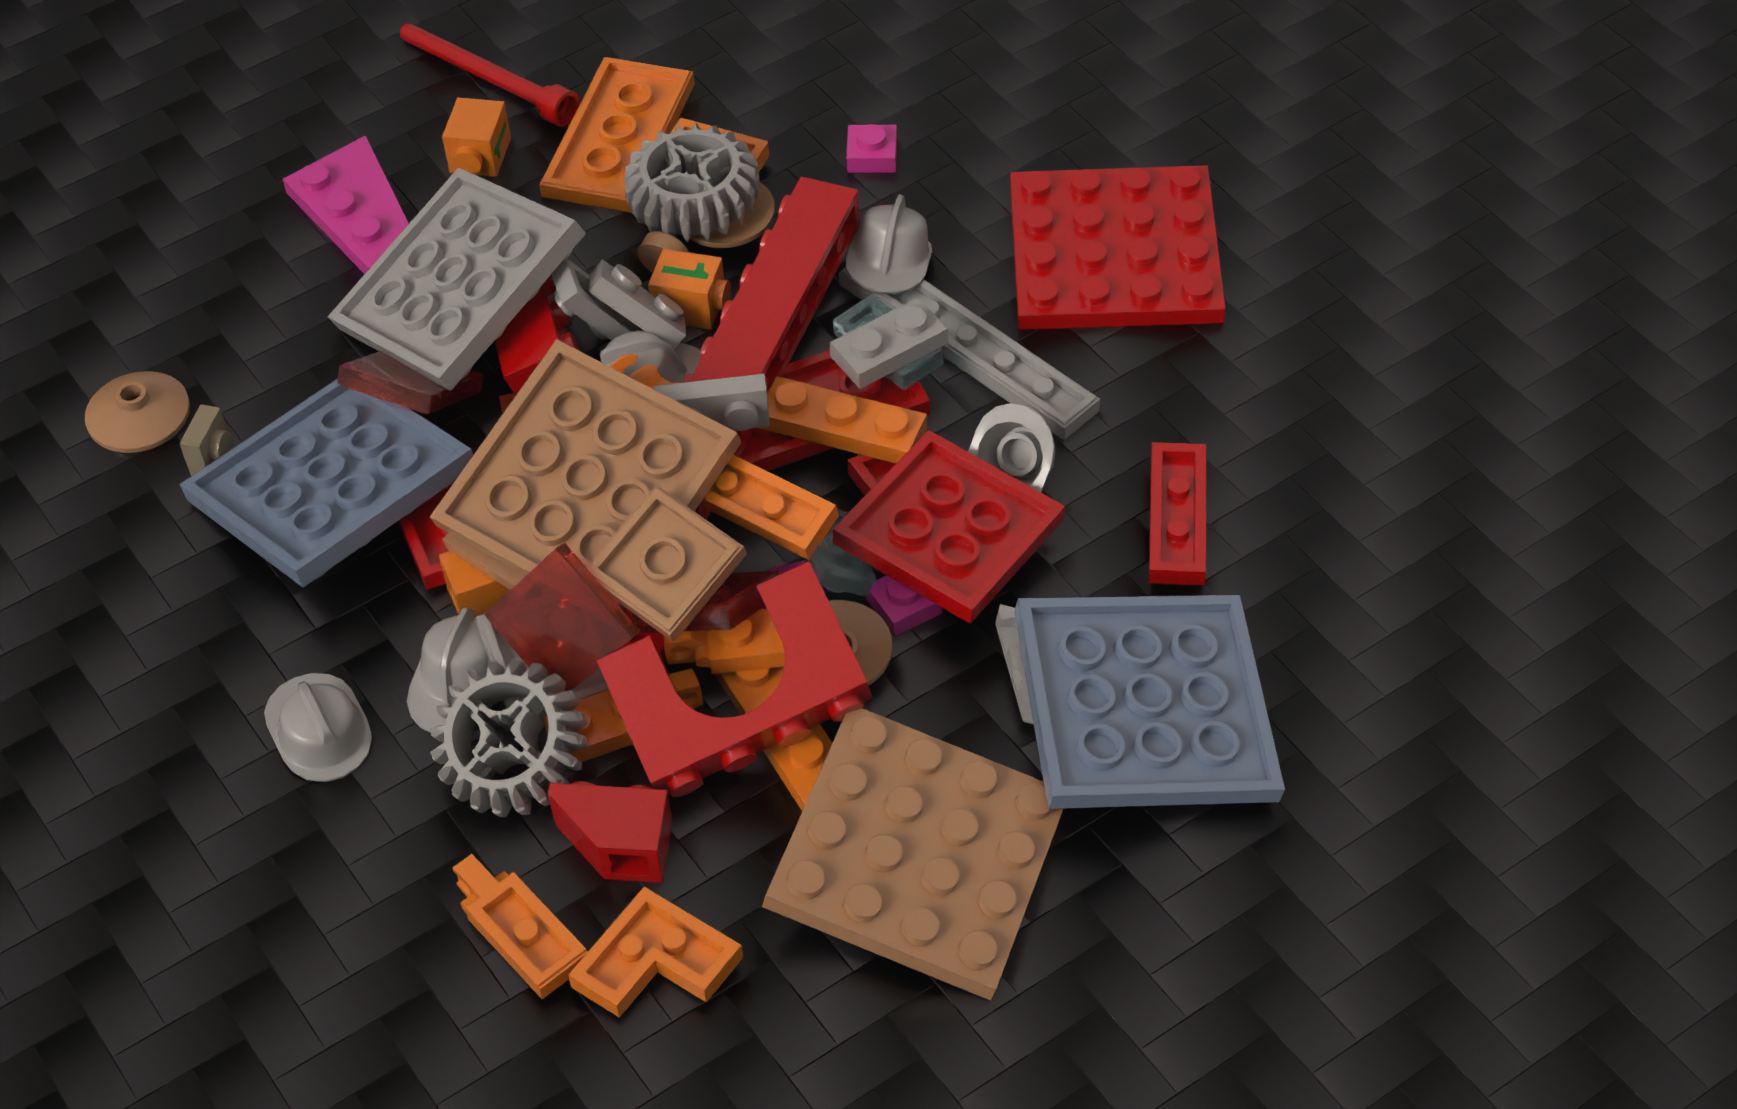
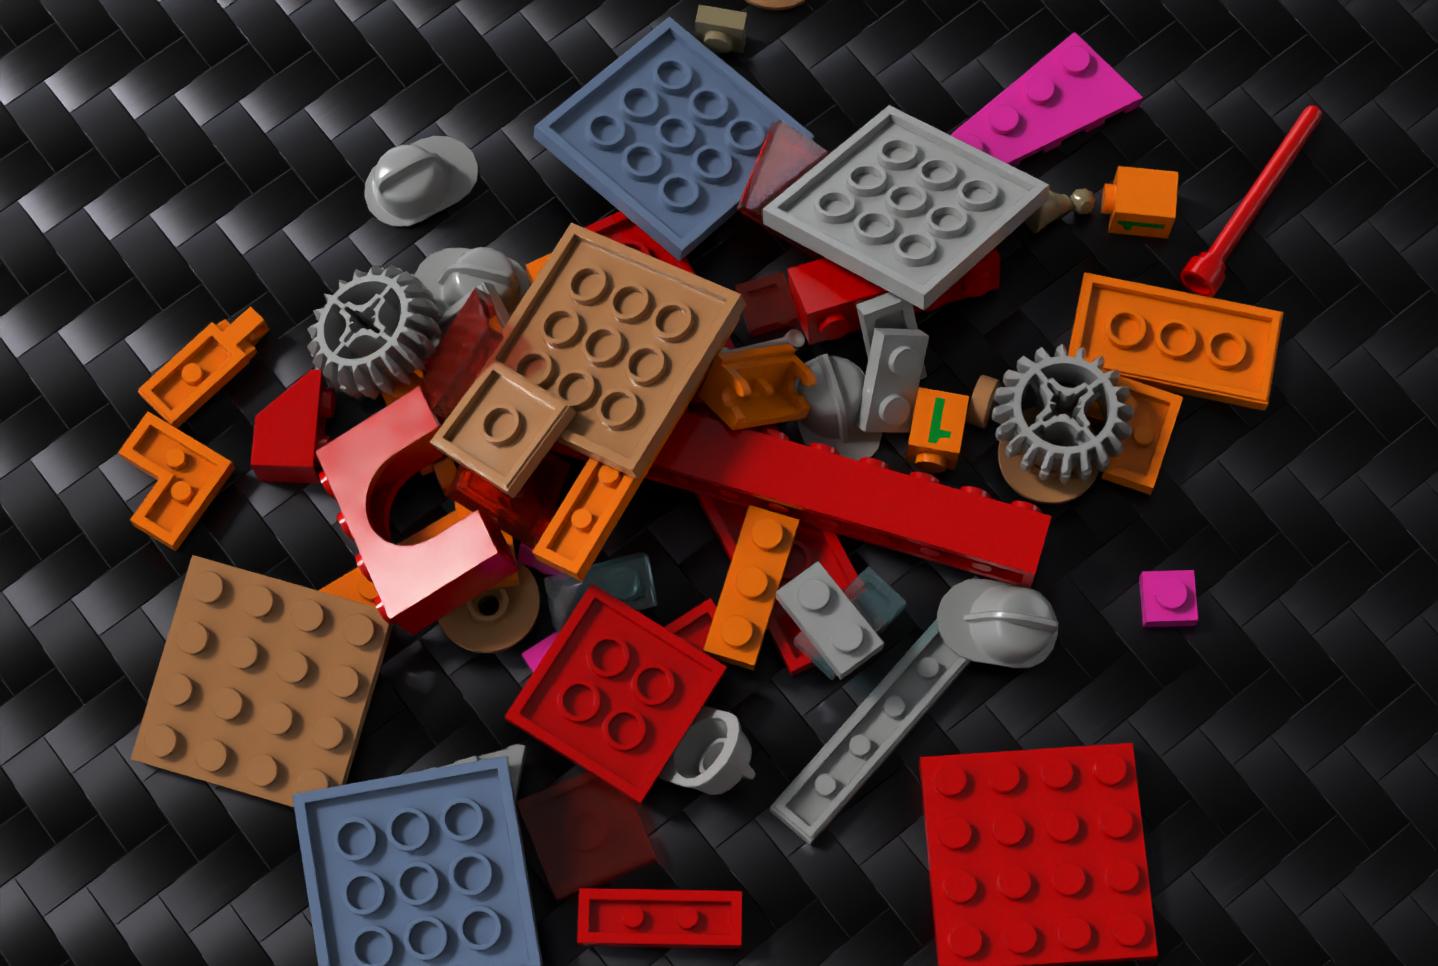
camera: 85 degrees right, 20 degrees up
light grey plate [654,374,770,431] -> none
none -> clear red tile [516,772,656,903]

